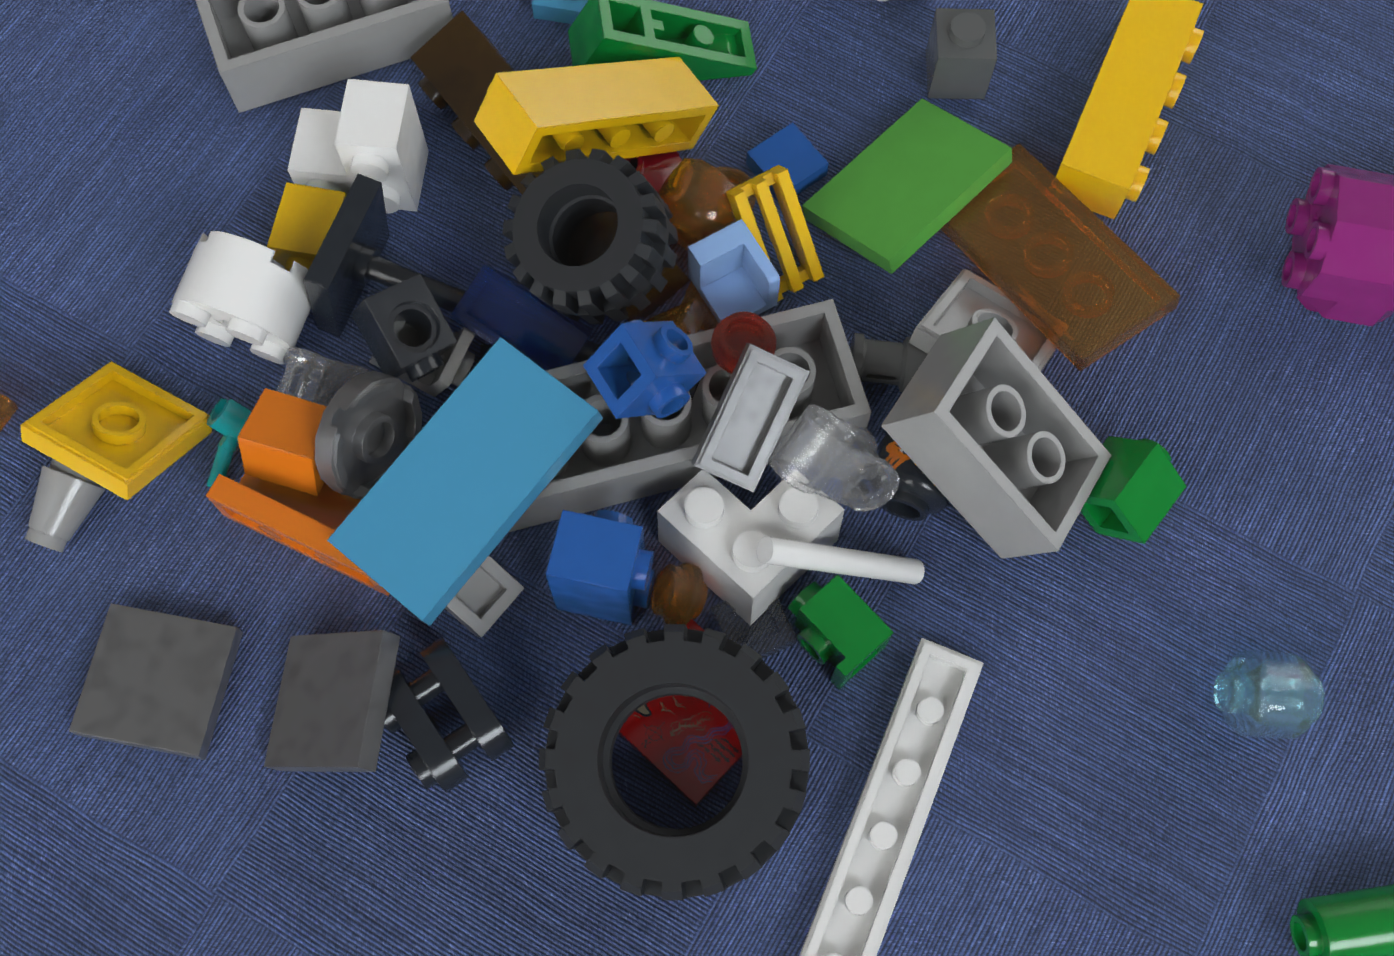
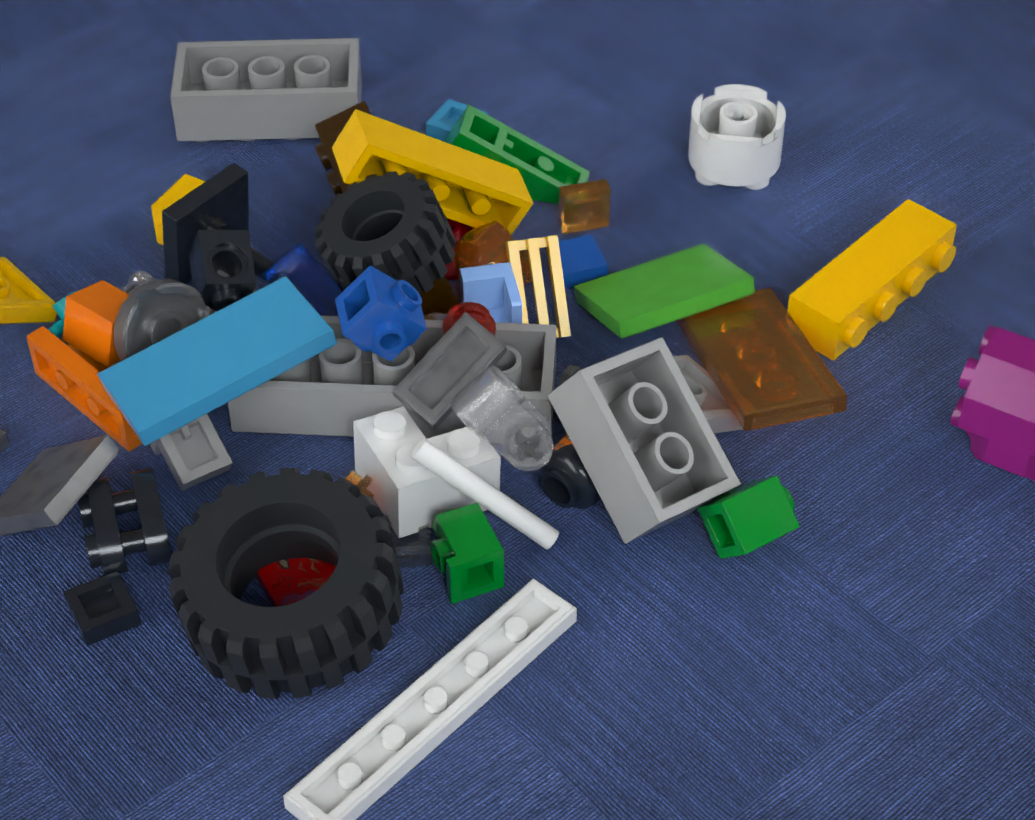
camera: 20 degrees right, 25 degrees down
white brick [169,231,311,364] -> none
white brick [287,79,429,213] -> none
blue brick [546,510,655,626] -> none
dark grey brick [926,8,997,99] -> none
clear light blue head [1213,650,1324,739] -> none
none -> black tile [63,571,141,646]
none -> clear orange tile [559,179,611,234]

